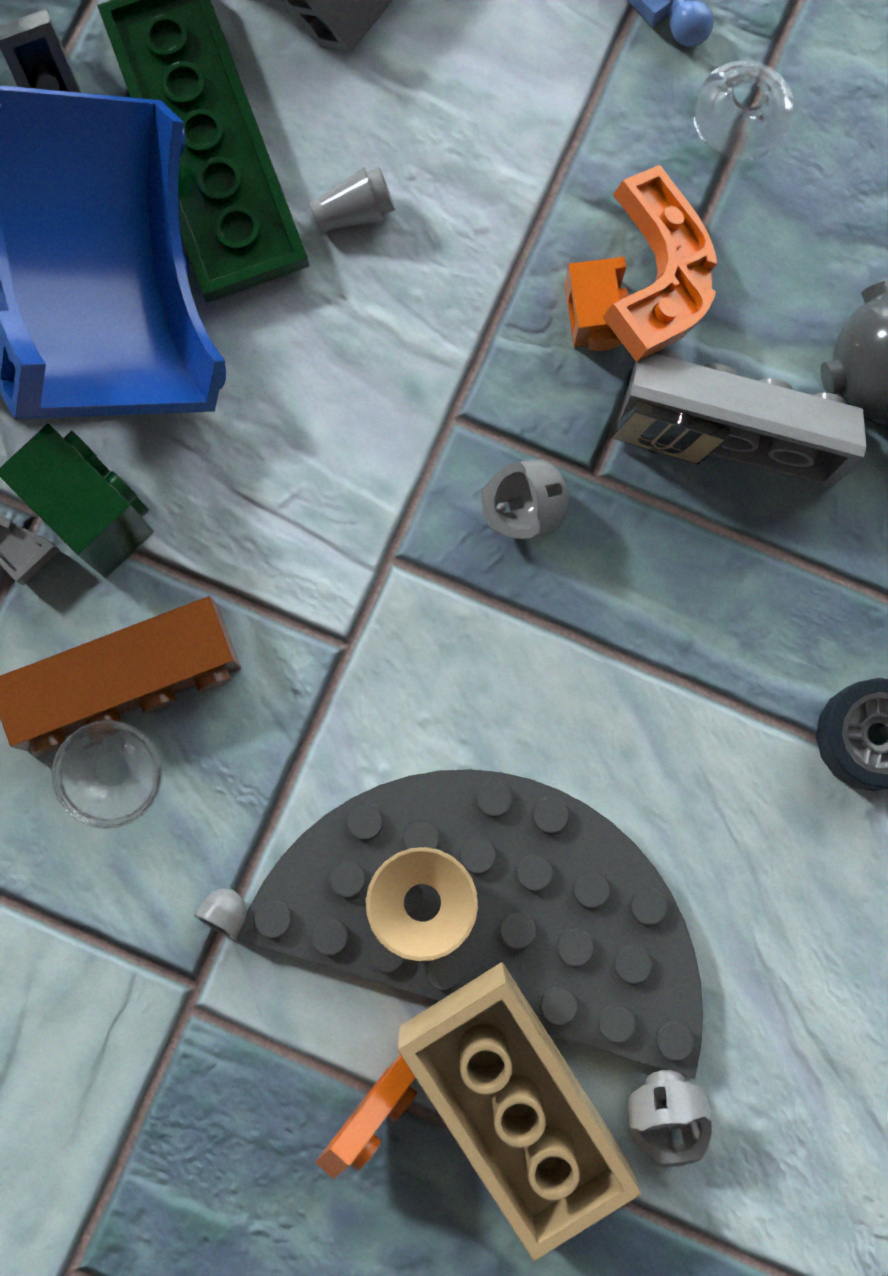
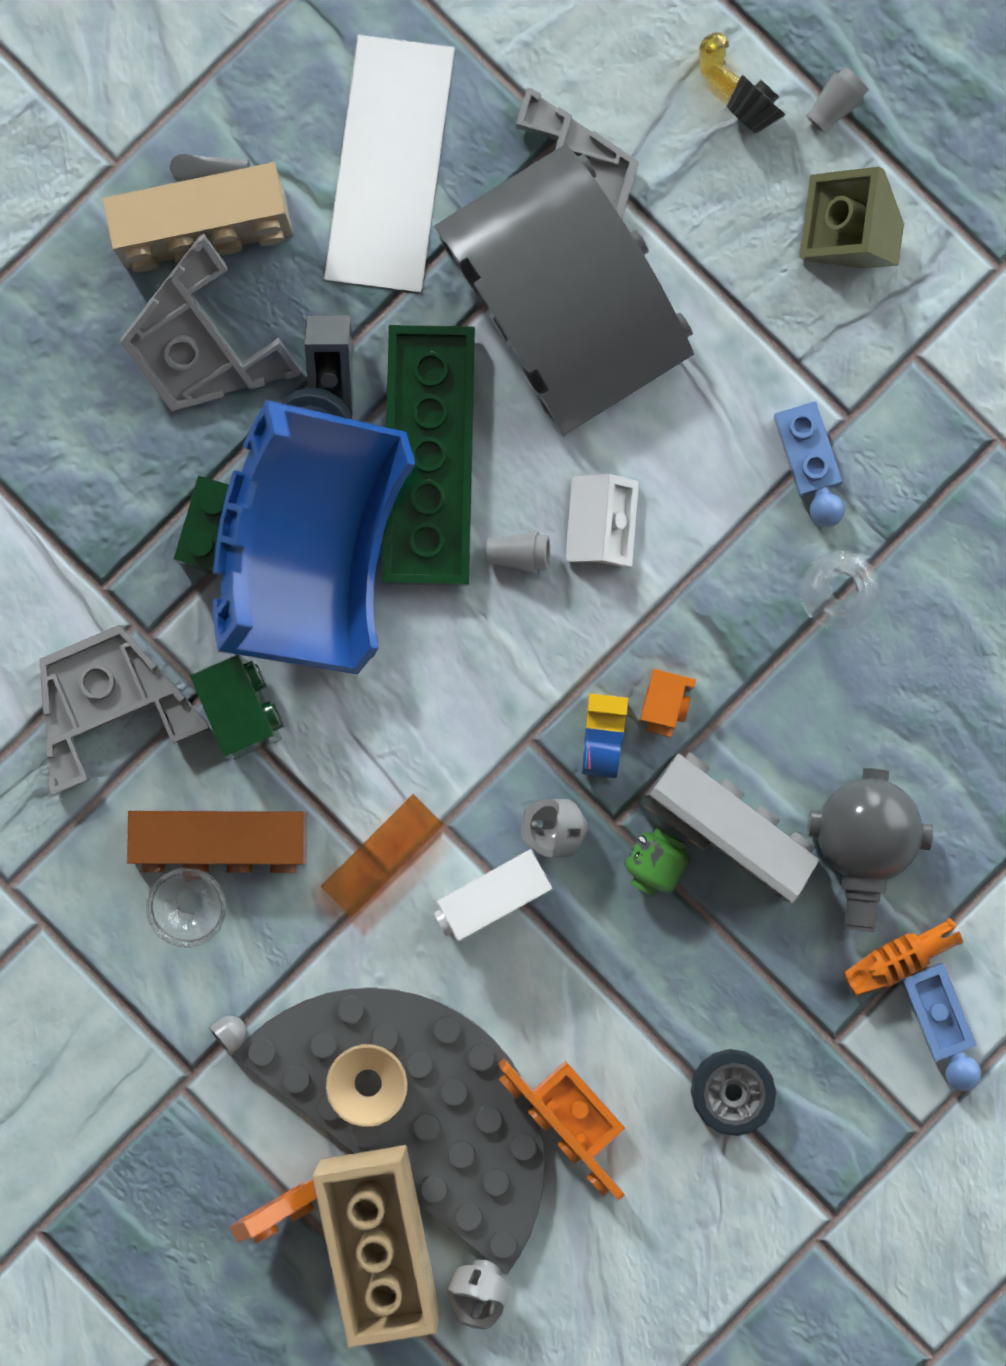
camera: 25 degrees right, 5 degrees up
orange plate [603,165,717,362] -> none
none -> clear orange tile [321,794,444,917]
none -> white brick [434,849,552,941]
none -> orange bracket [498,1058,625,1201]
none -> white panel [565,474,639,567]
none -> leg [582,693,628,778]
none -> bright green head [625,828,690,896]

